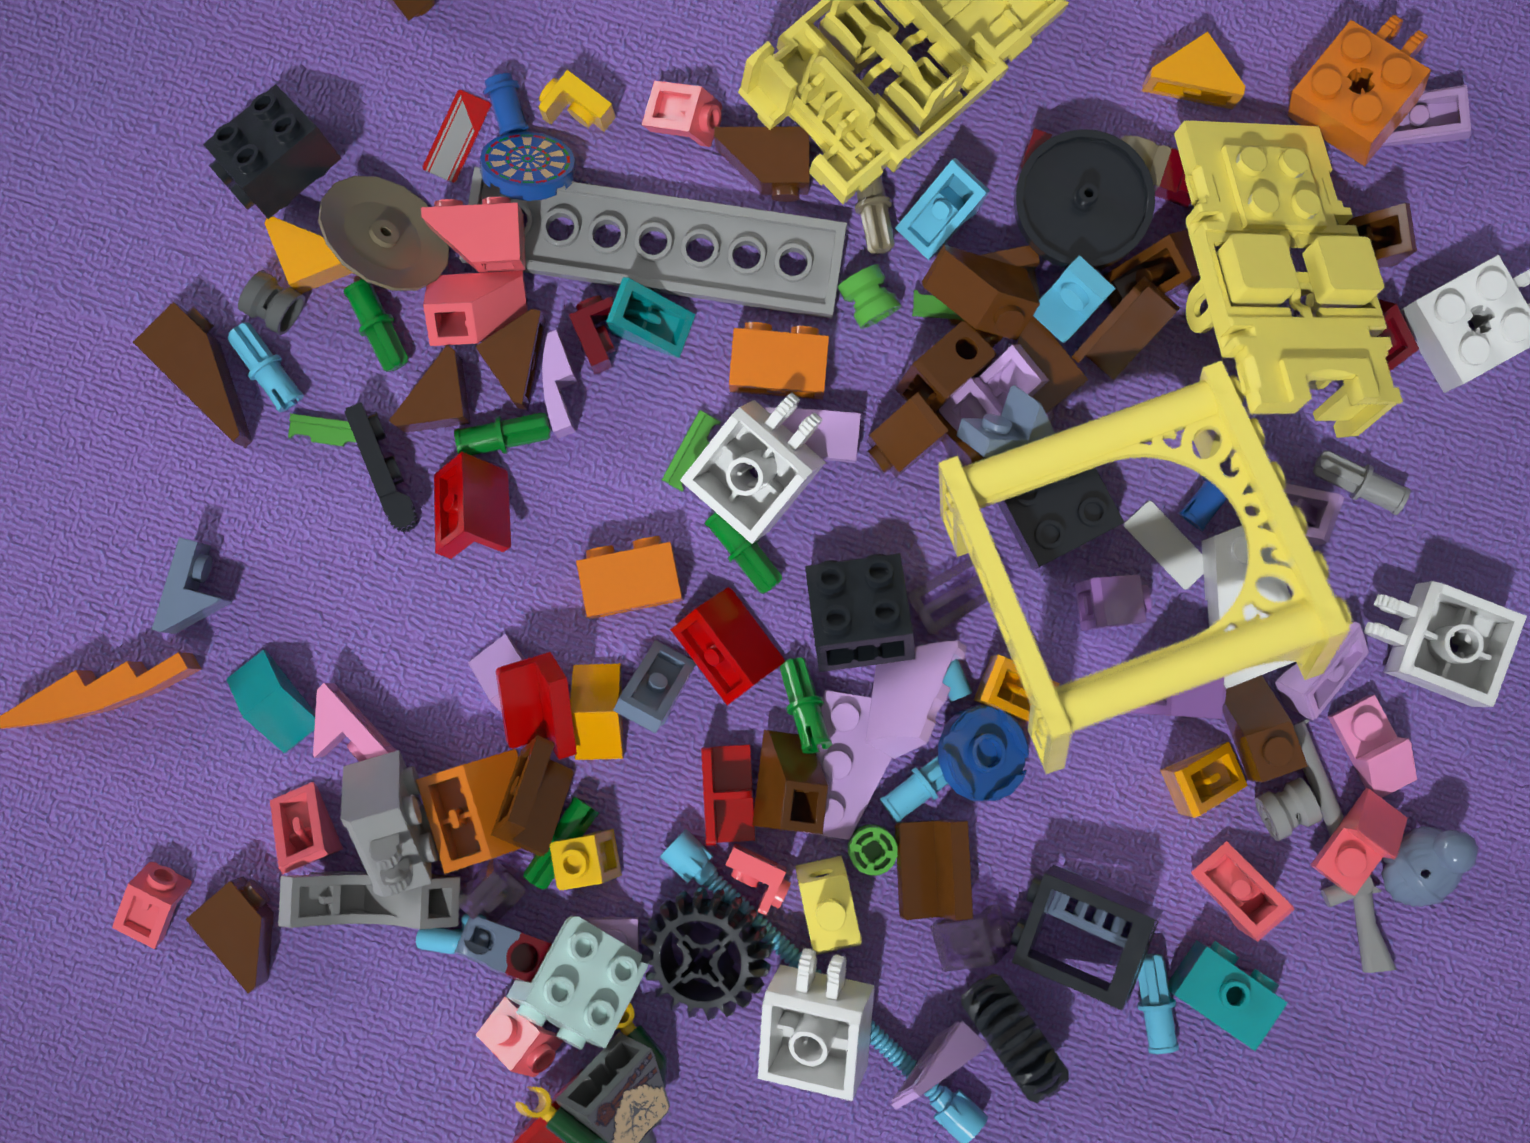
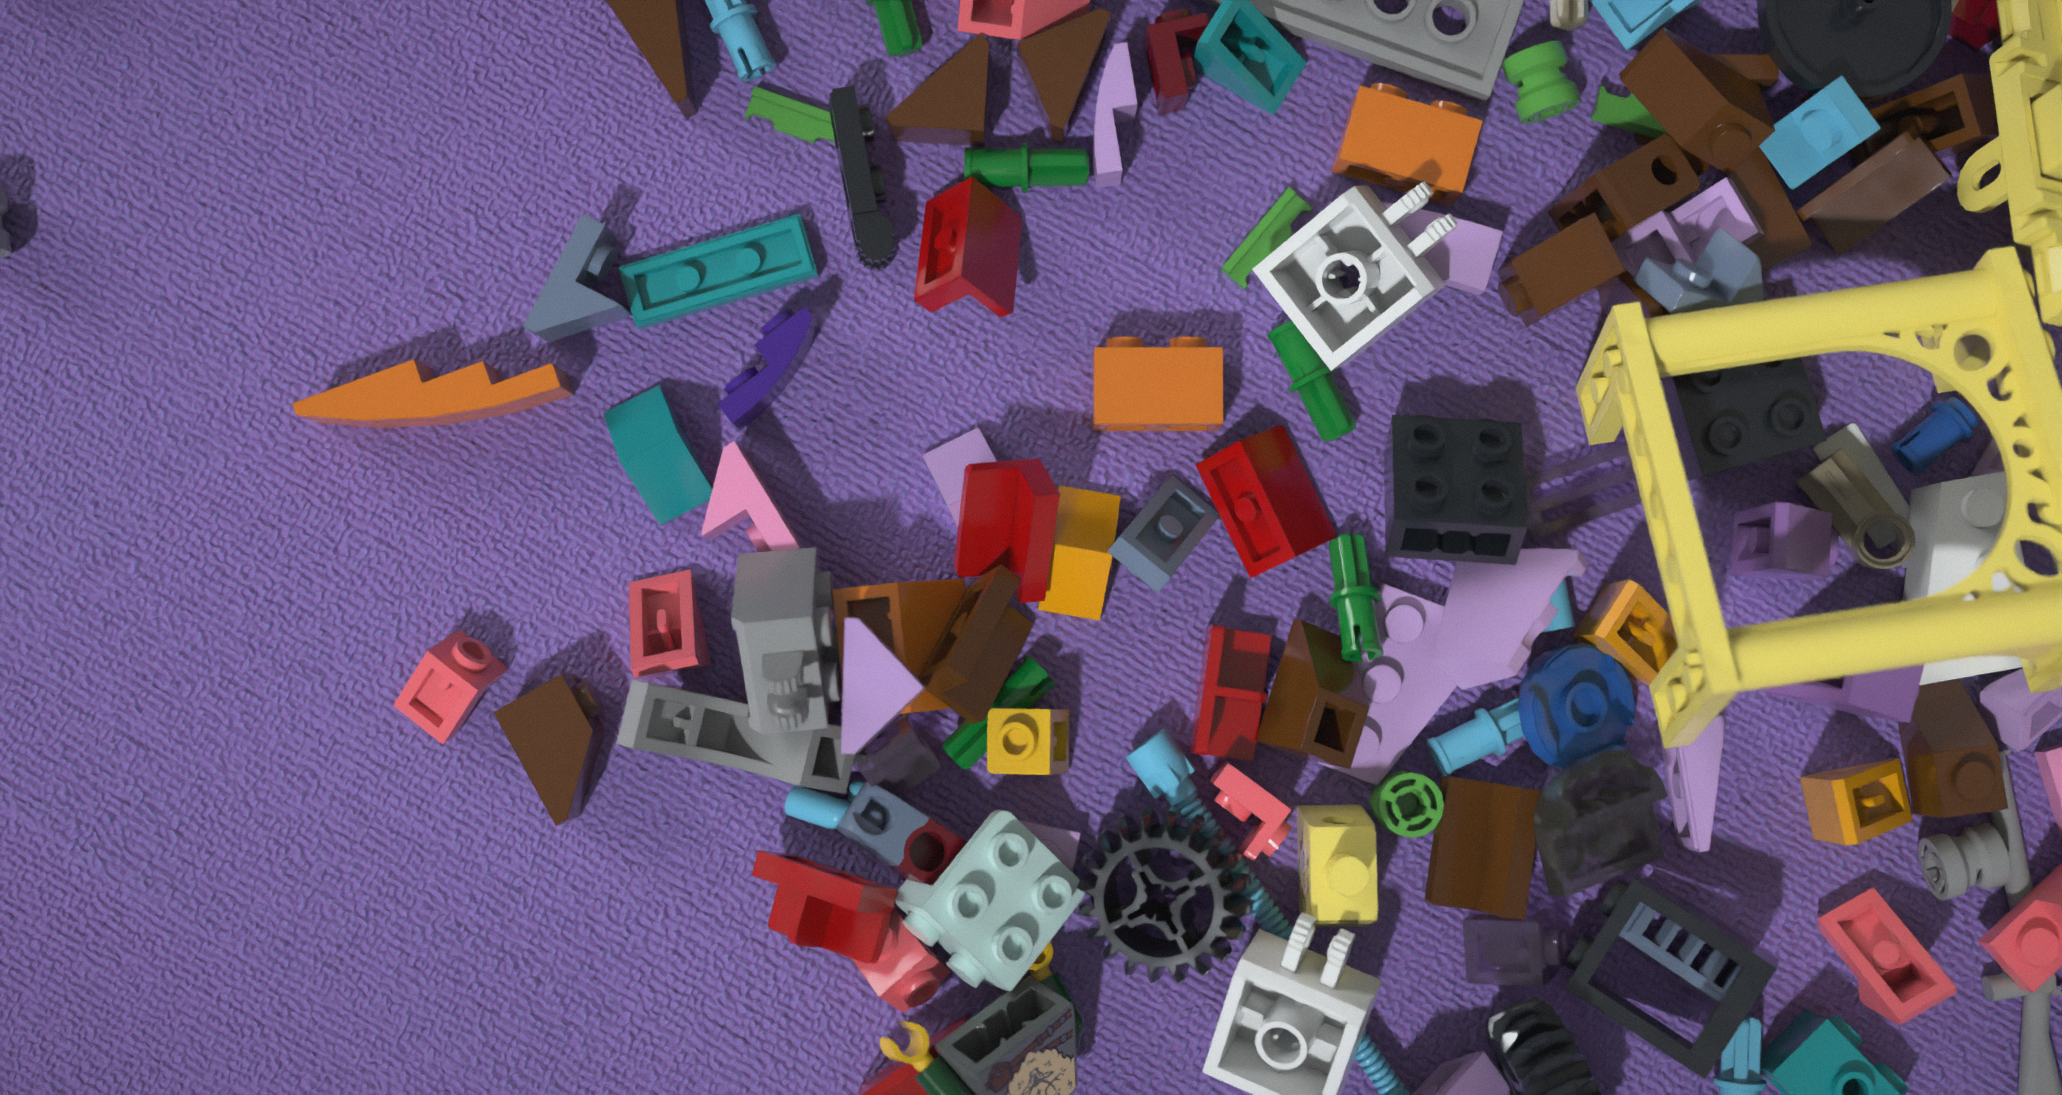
camera: 10 degrees right, 0 degrees up
none -> teal tile [619,214,819,330]
none -> dark purple slope [717,307,819,431]
none -> red panel [752,850,898,964]
none -> lavender slope [841,618,927,754]
none -> clear smoke slope [1533,749,1668,897]
none -> lavender slope [1658,715,1725,852]
none -> dark tan piece [1794,448,1915,569]

